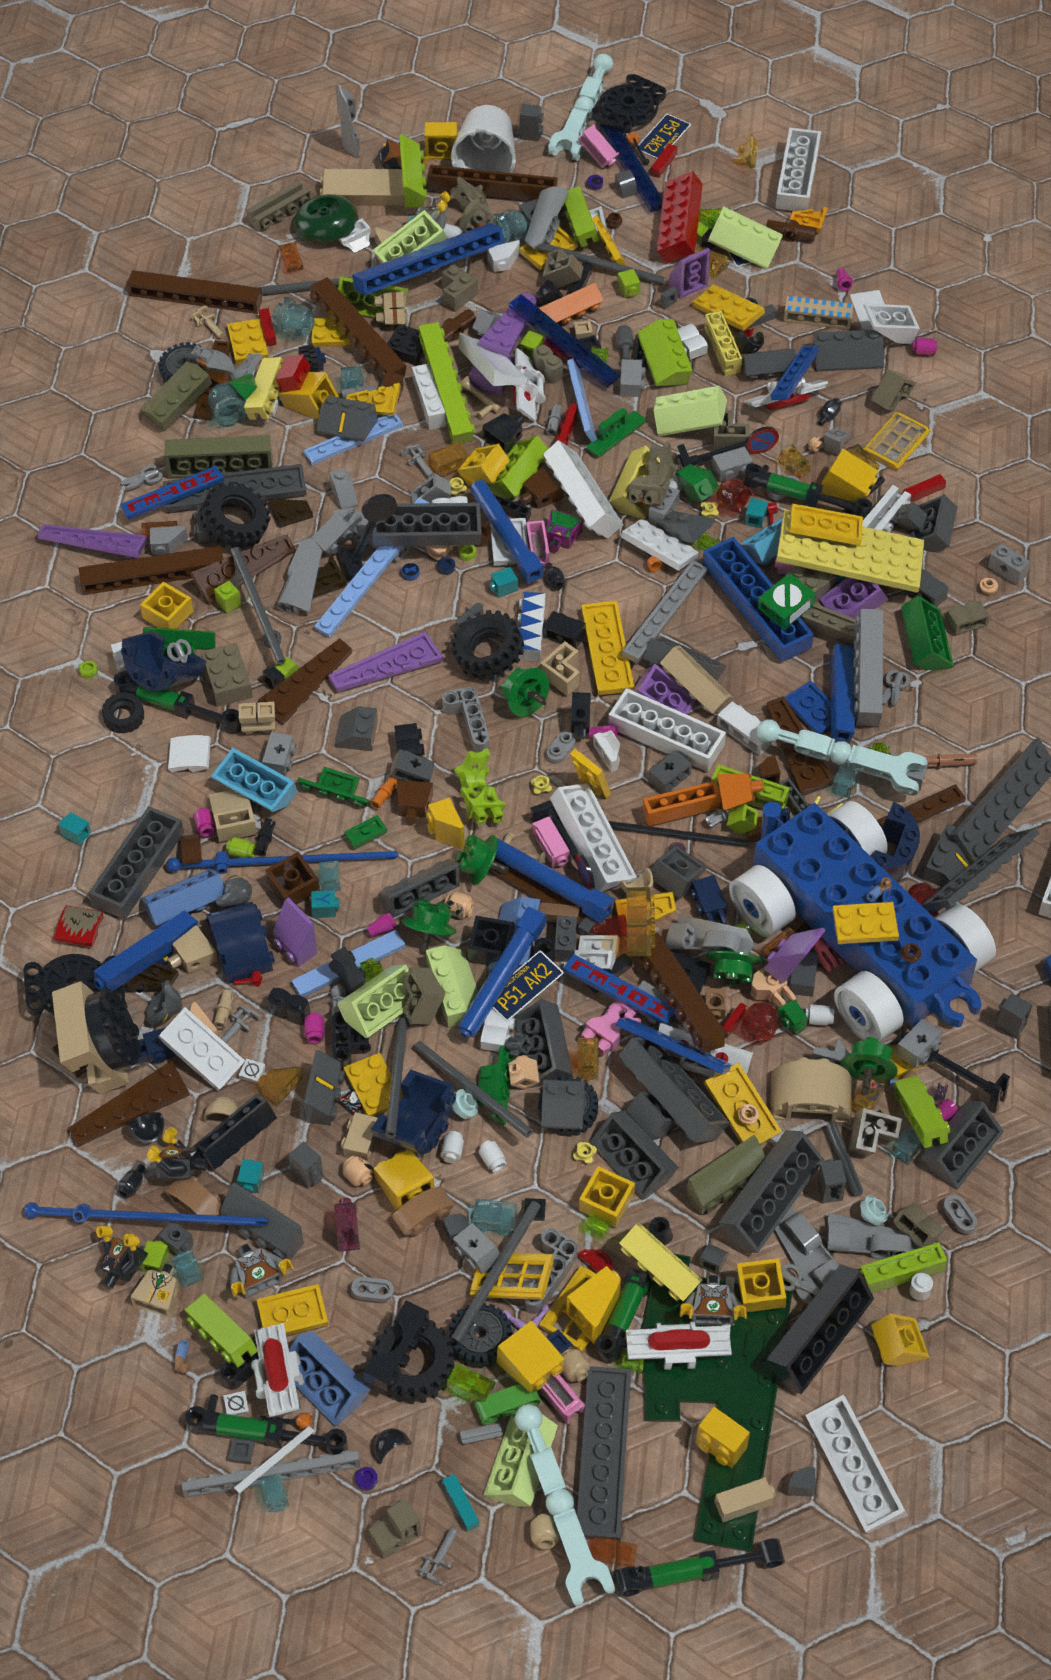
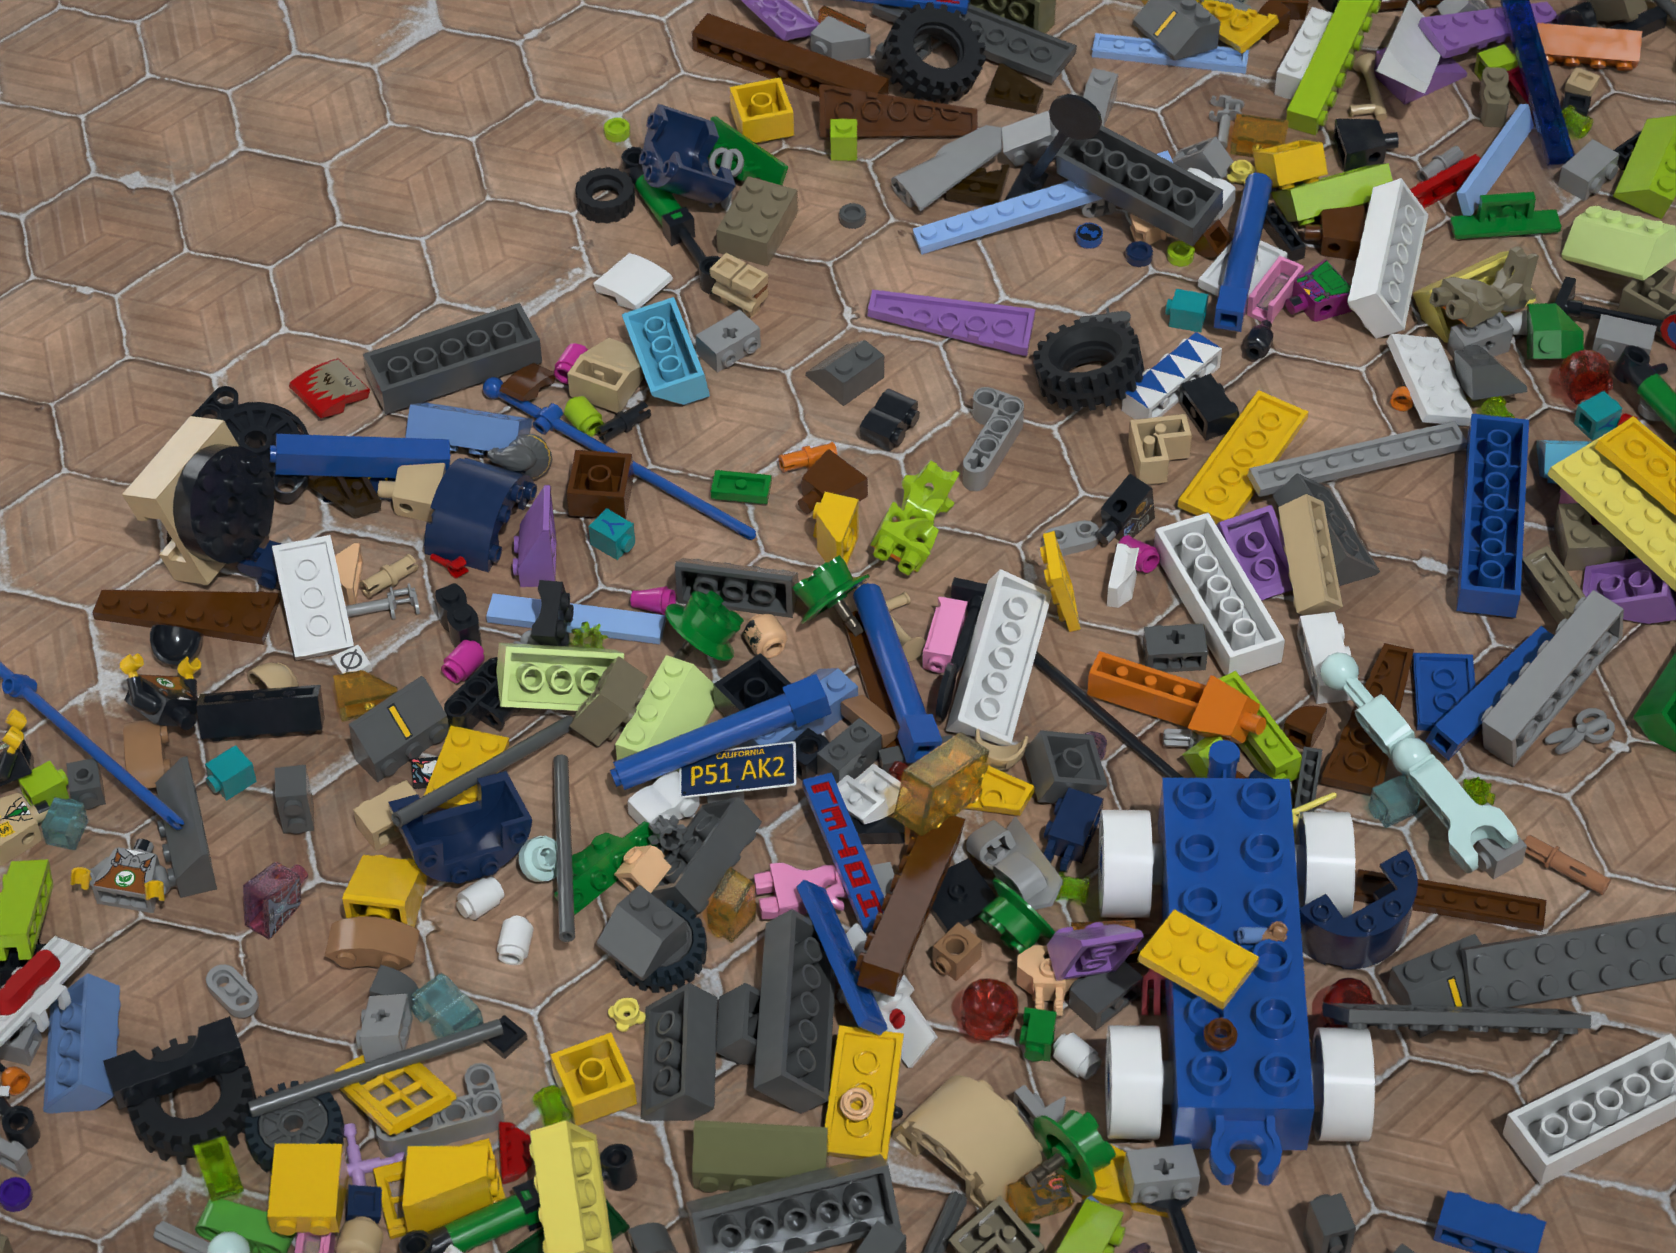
camera: 40 degrees right, 5 degrees down
teal brick [59,812,91,846] -> none
black plant [118,1164,146,1199] -> none
dark grey hair [146,980,183,1025] -> none
dark grey piece [231,547,286,665] -> none
yellow plate [256,1284,329,1336] -> none
reddish brown wing [258,638,352,725] -> none
leg [263,657,299,689] -> none
green bracket [297,767,370,807] -> none
clear light blue brick [319,861,341,891] -> none
light nougat head [343,1156,373,1187] -> none
black helmet [373,1428,412,1464] -> none
dark grey brick [389,749,435,782] -> none
green piece [501,667,549,717] -> none
white piece [513,348,546,422] -> none
light yellow plate [531,775,552,794] -> none
dark grey piece [616,325,634,363] -> none
light yellow plate [701,502,719,518] -> none
red tile [722,1003,747,1036] -> none
green brick [758,573,816,630] -> none

